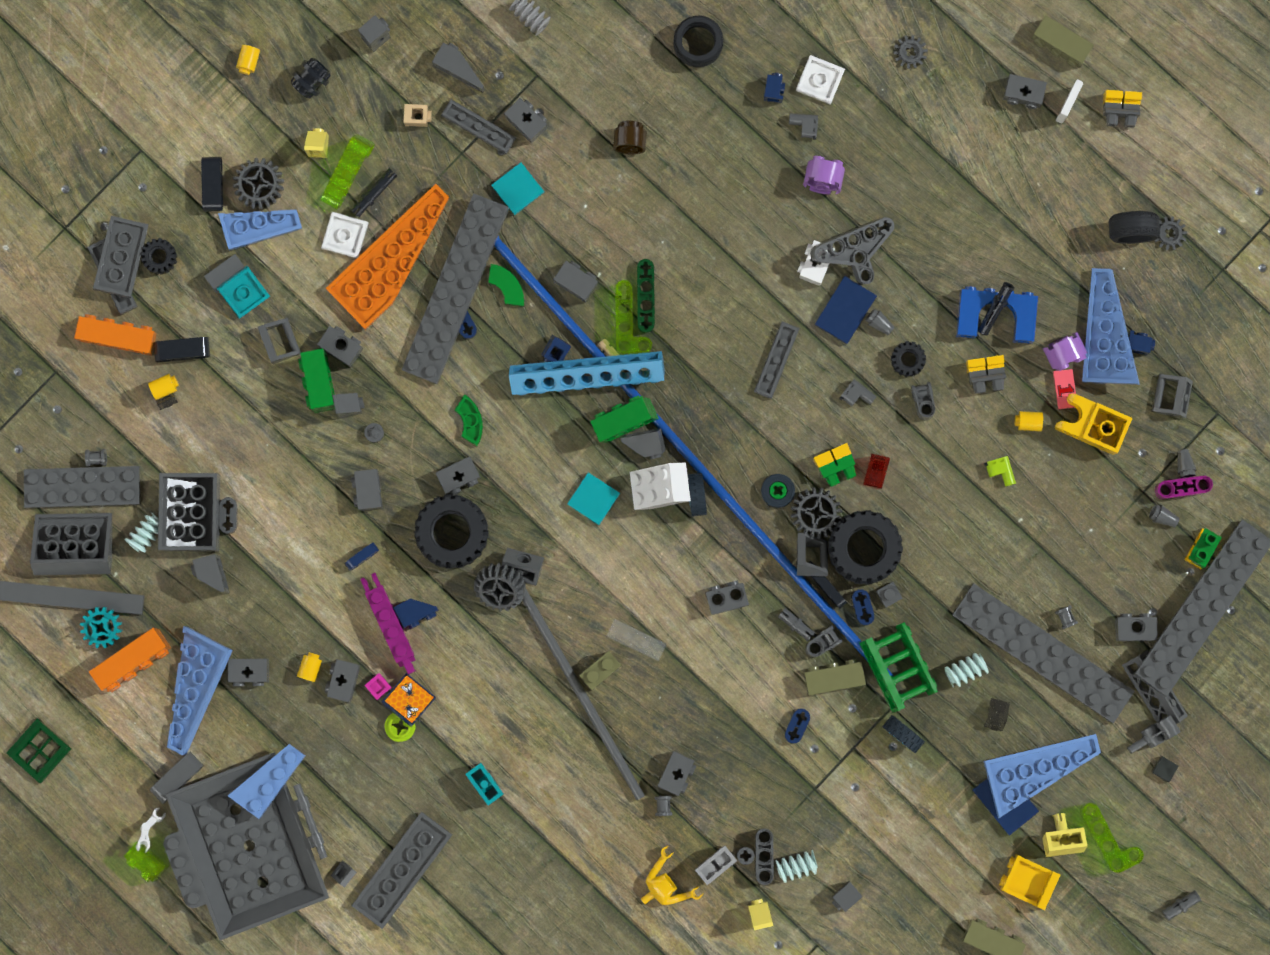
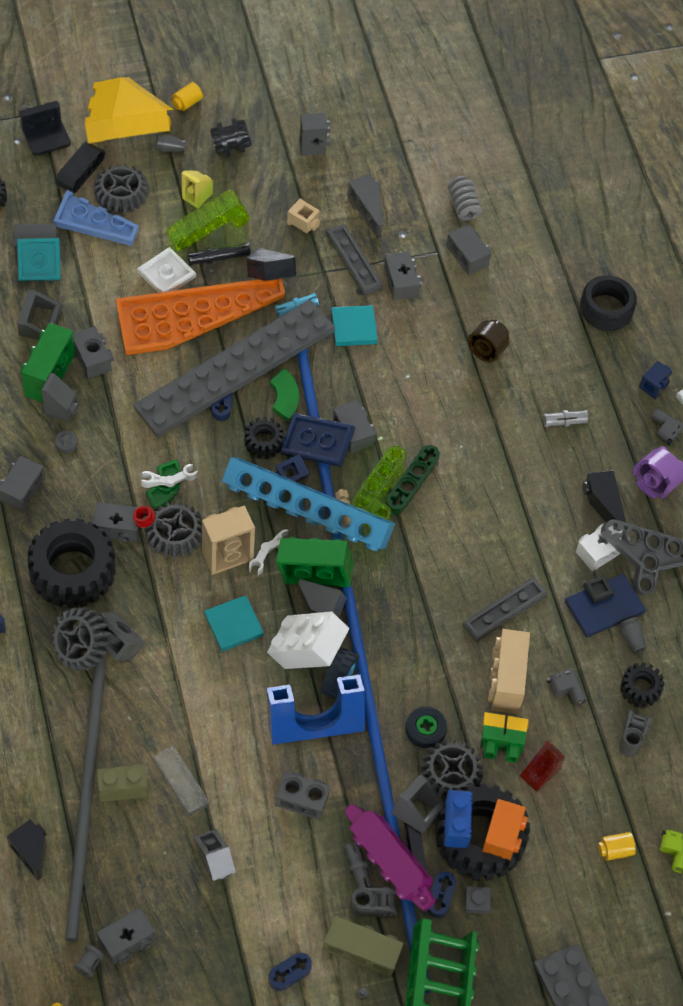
camera: 25 degrees right, 25 degrees down
none -> black slope [7,819,47,881]
none -> black bracket [19,100,71,156]
none -> yellow panel [85,77,173,143]
none -> red plate [133,506,156,528]
none -> white piece [141,464,198,488]
none -> dark grey gear [145,501,203,559]
none -> dark grey cone [156,132,186,152]
none -> dark grey slope [194,829,236,881]
none -> tan brick [202,505,255,575]
none -> black tyre [244,416,284,459]
none -> black slope [246,248,296,281]
none -> white piece [249,529,293,575]
none -> blue arch [267,675,365,745]
none -> medium azure pin [275,293,319,318]
none -> dark blue tile [280,413,355,467]
none -> magenta hinge [345,804,436,911]
none -> blue brick [444,790,473,848]
none -> dark grey brick [446,224,491,275]
none -> orange brick [482,799,528,860]
none -> tan brick [488,629,530,714]
none -> light grey pin [543,410,588,427]
none -> black slope [583,470,626,522]
none -> pearl dark grey tile [583,575,614,604]
none -> yellow brick [598,832,636,861]

